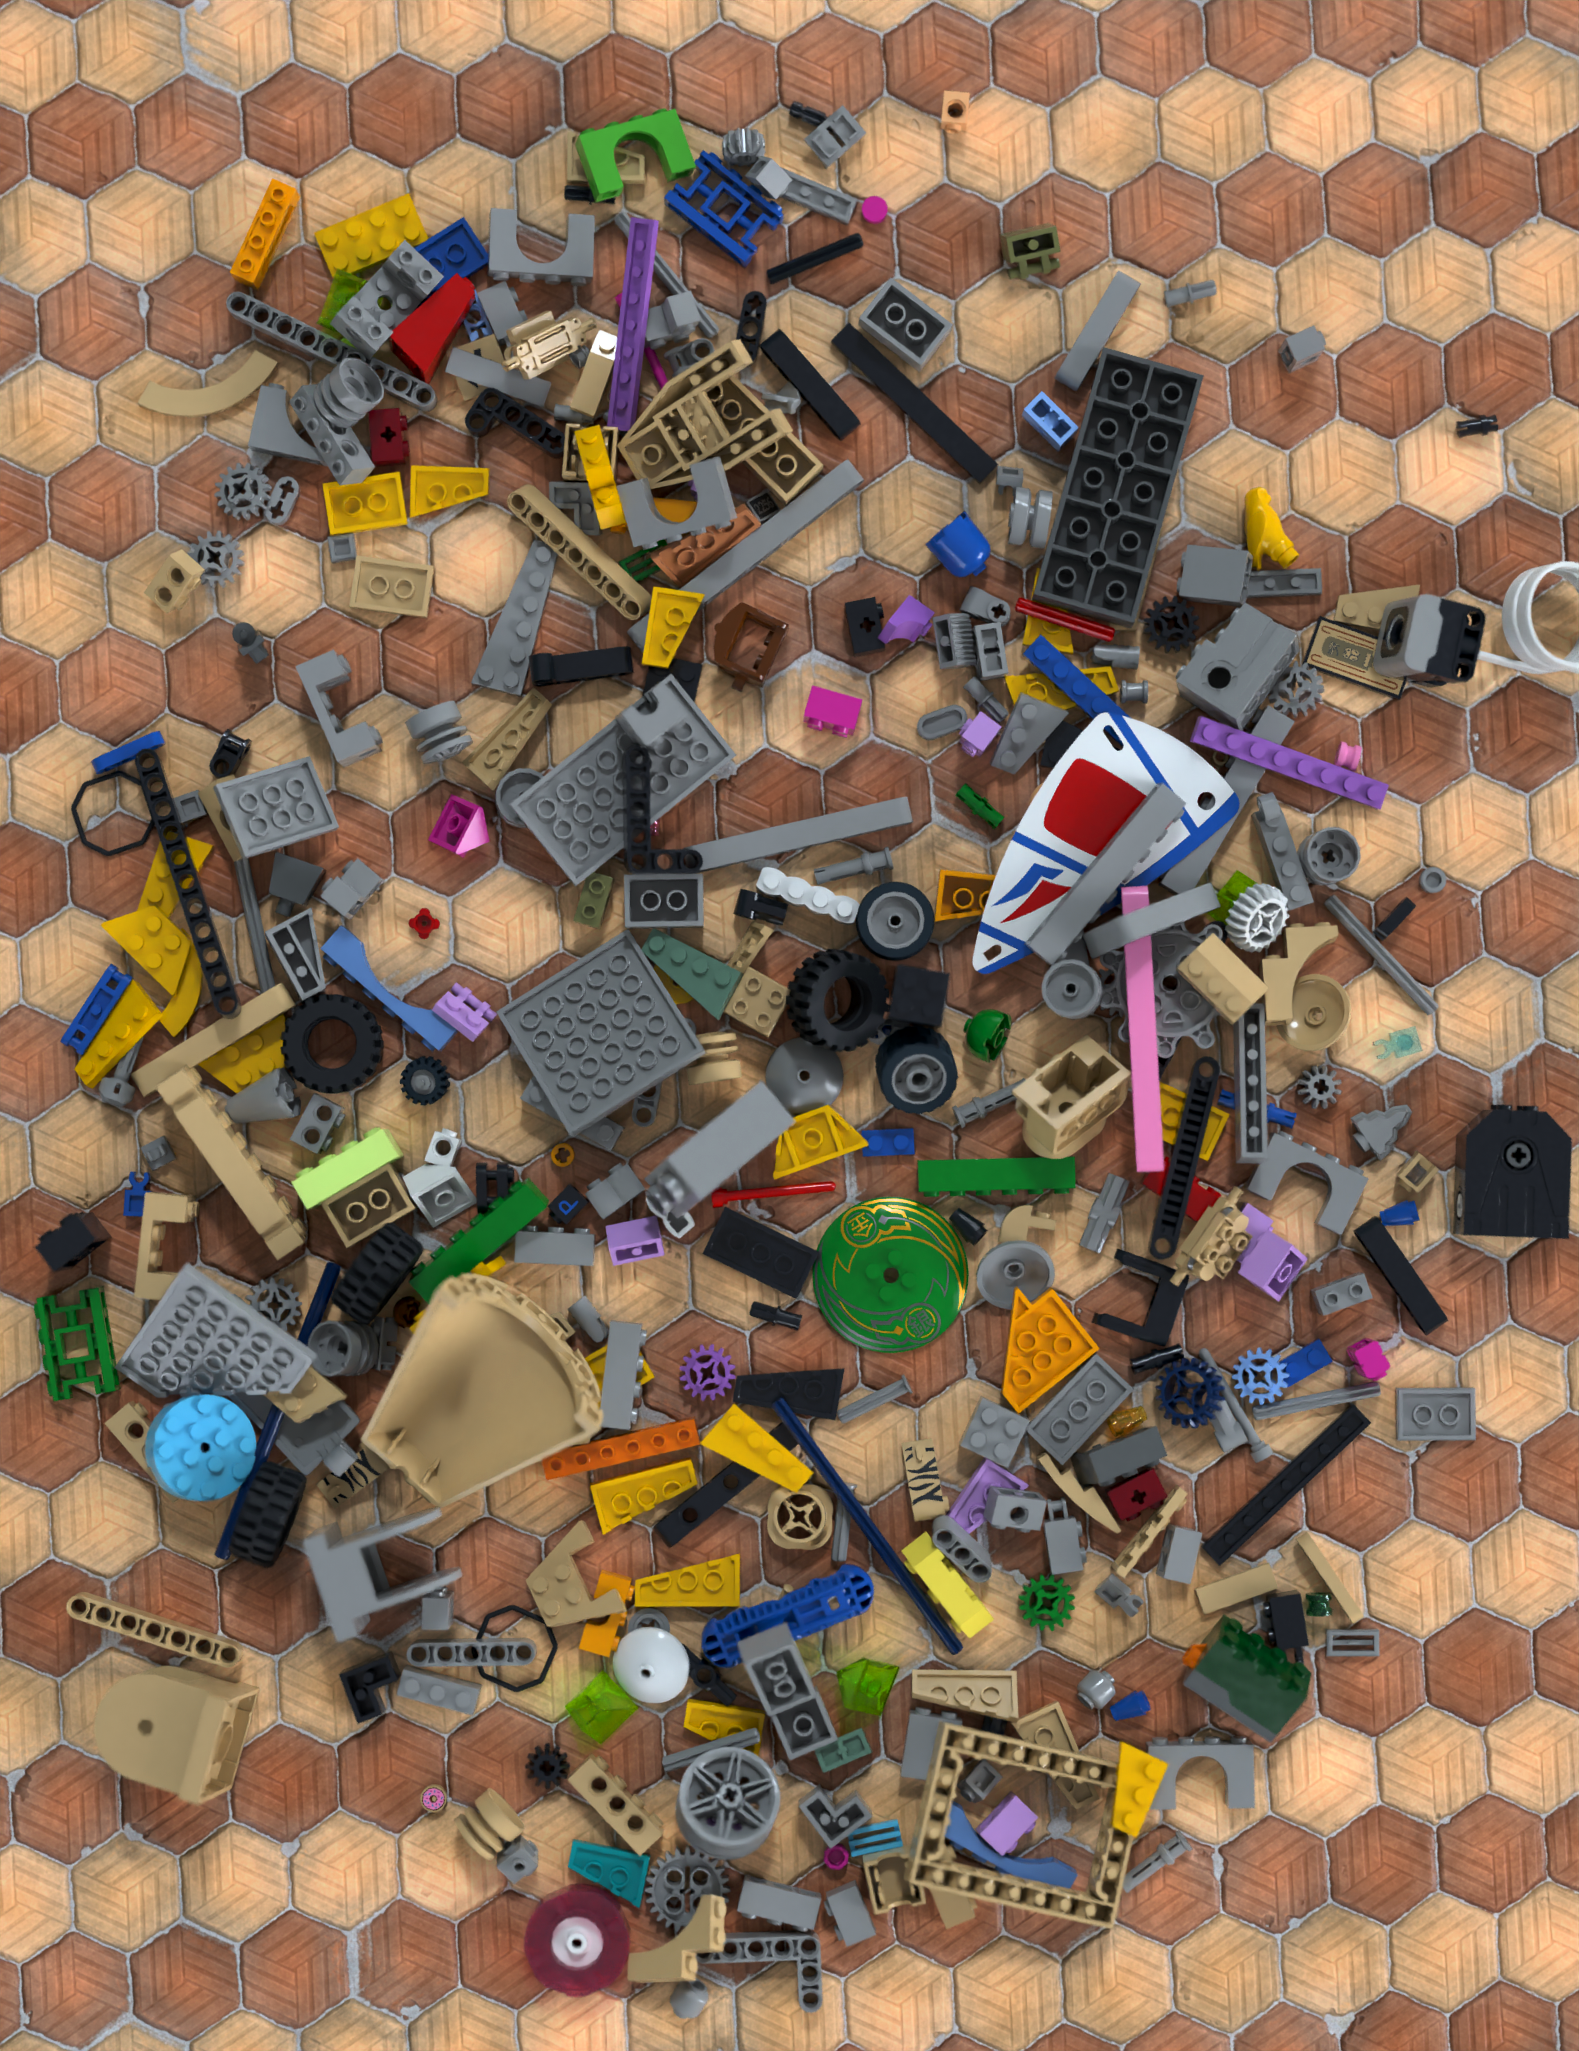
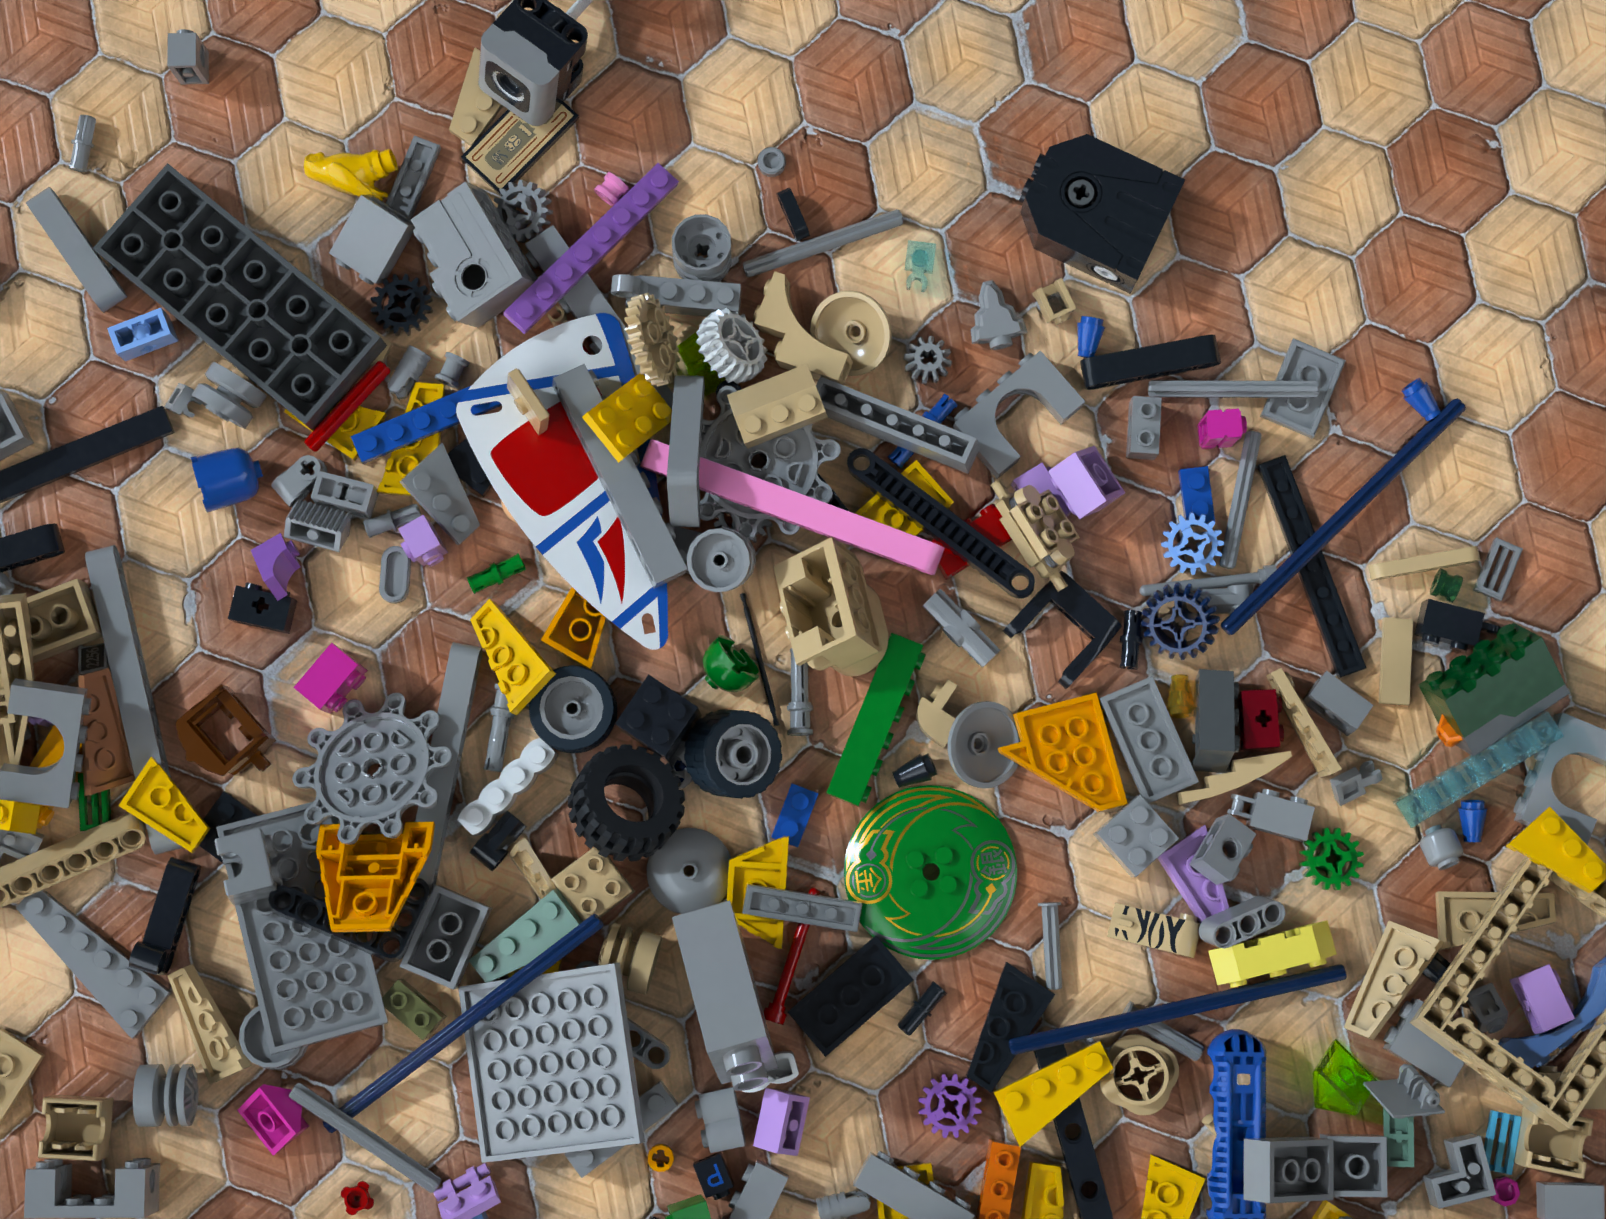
camera: 65 degrees left, 5 degrees down
none -> tan piece [38,1095,114,1161]
none -> light grey axle [289,1083,441,1193]
none -> light grey plate [292,693,452,845]
none -> light orange wedge [316,822,435,932]
none -> dark blue axle [323,914,604,1133]
none -> yellow wing [470,599,556,716]
none -> tan plate [507,368,549,435]
none -> yellow plate [582,373,672,463]
none -> tan gear [624,293,680,387]
none -> black piece [740,593,780,727]
none -> light grey tile [742,884,862,932]
none -> light grey axle [1148,380,1319,398]
none -> dark blue axle [1221,398,1466,635]
none -> light grey hinge [1363,1064,1445,1119]
none -> clear light blue brick [1393,711,1564,828]
none -> blue cone [1401,378,1441,421]

